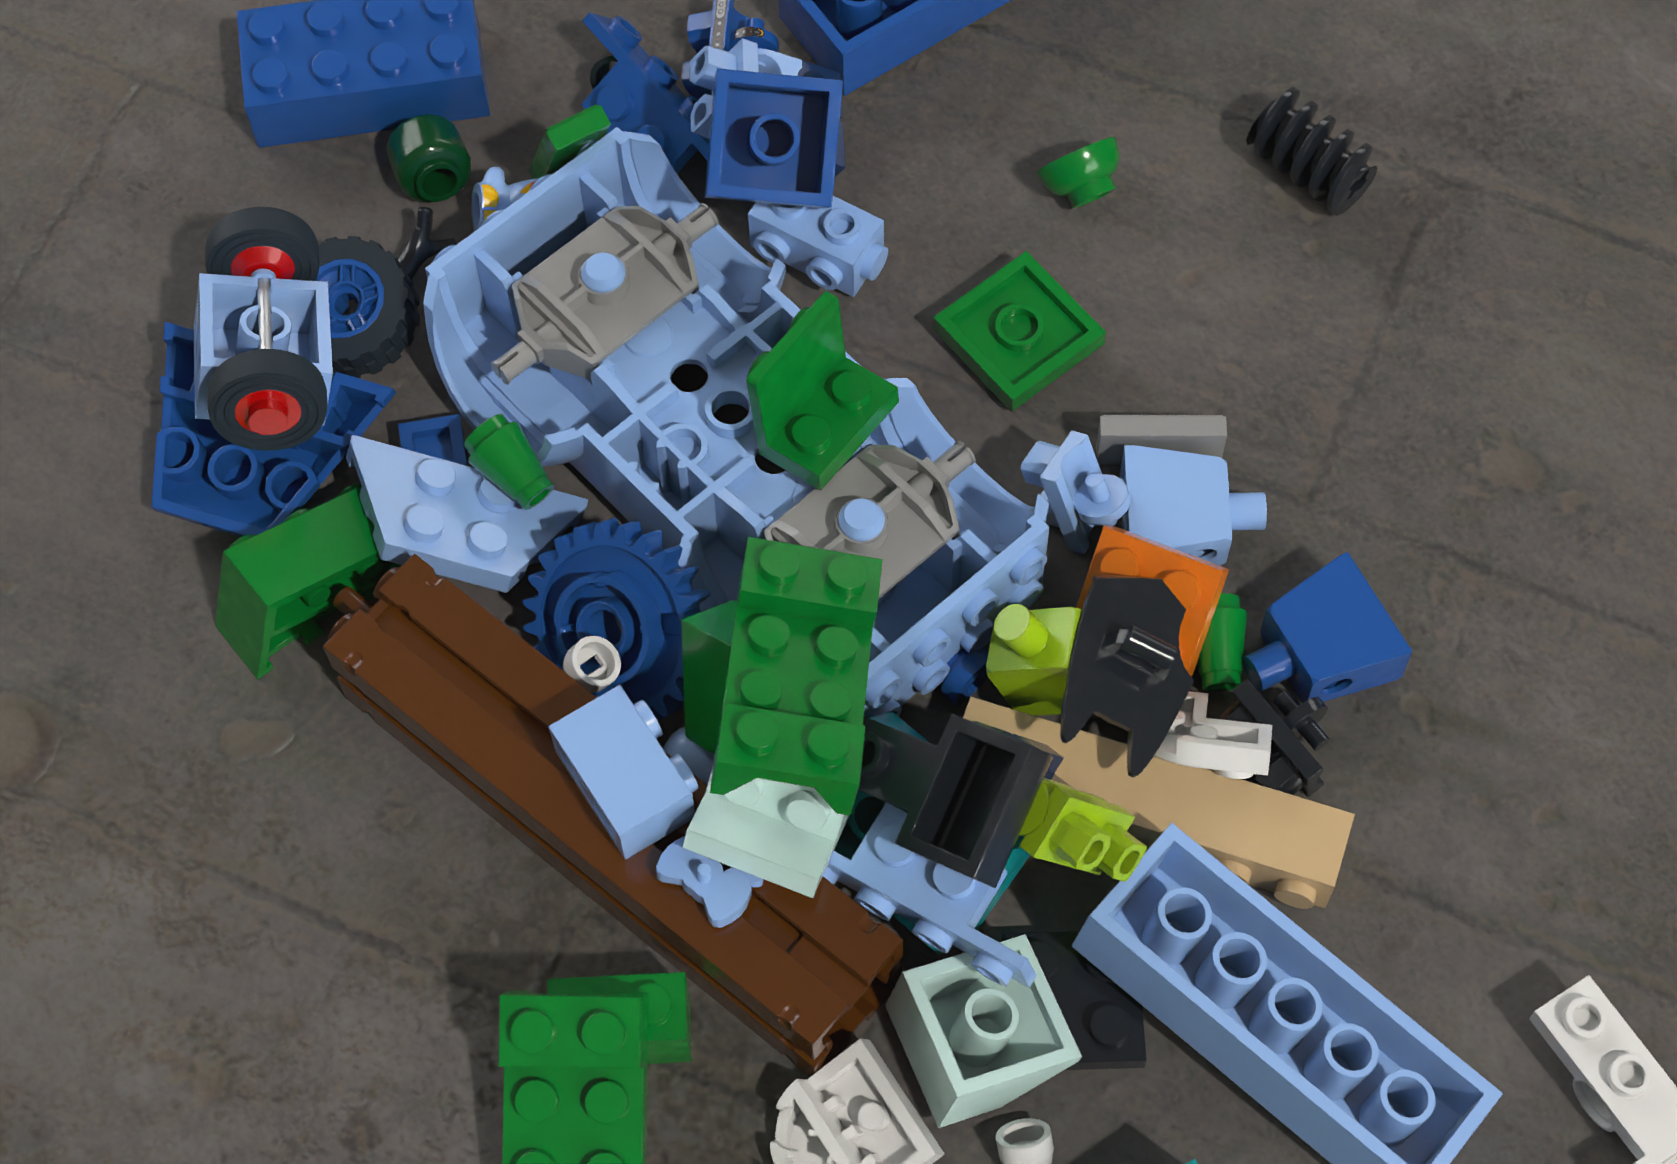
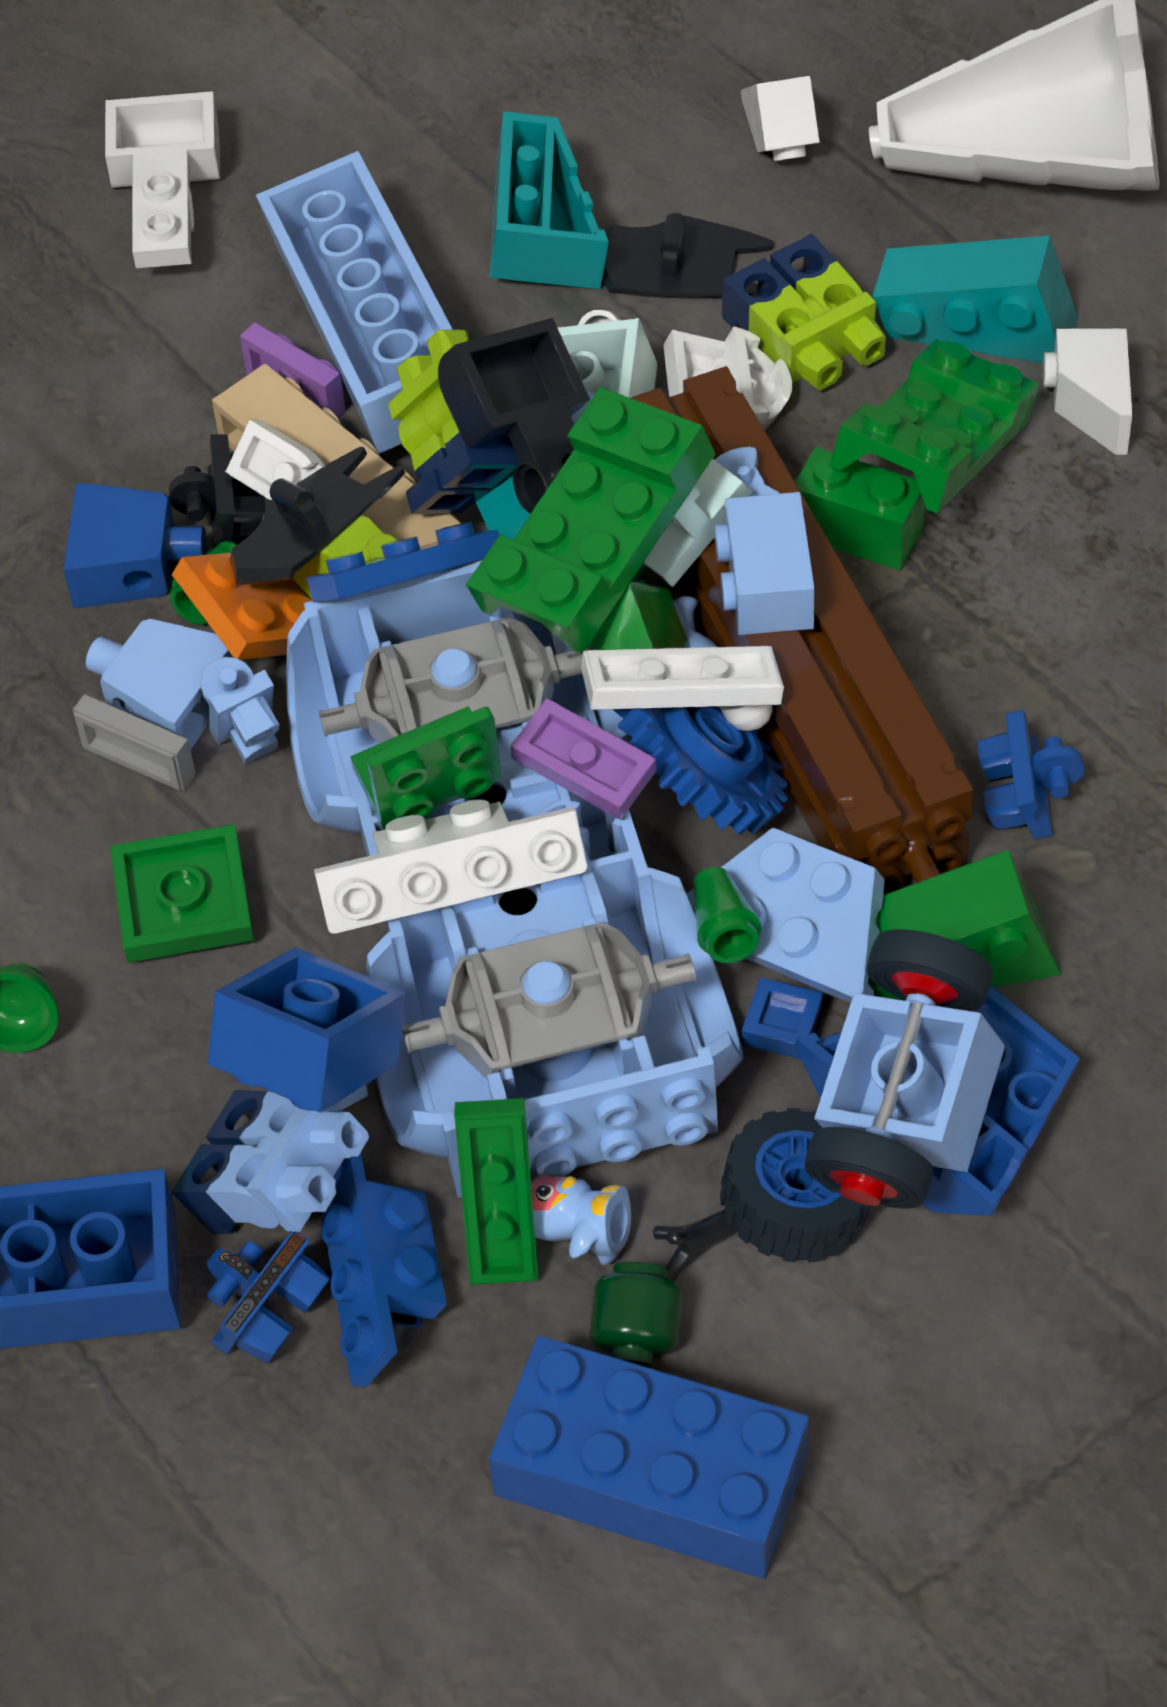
camera: 150 degrees left, 10 degrees down
none -> medium lavender plate [240,322,346,419]
none -> blue plate [307,522,499,602]
none -> white bracket [314,800,587,934]
none -> medium lavender plate [510,698,656,820]
none -> white tile [581,646,784,710]
none -> blue hips [977,710,1085,839]

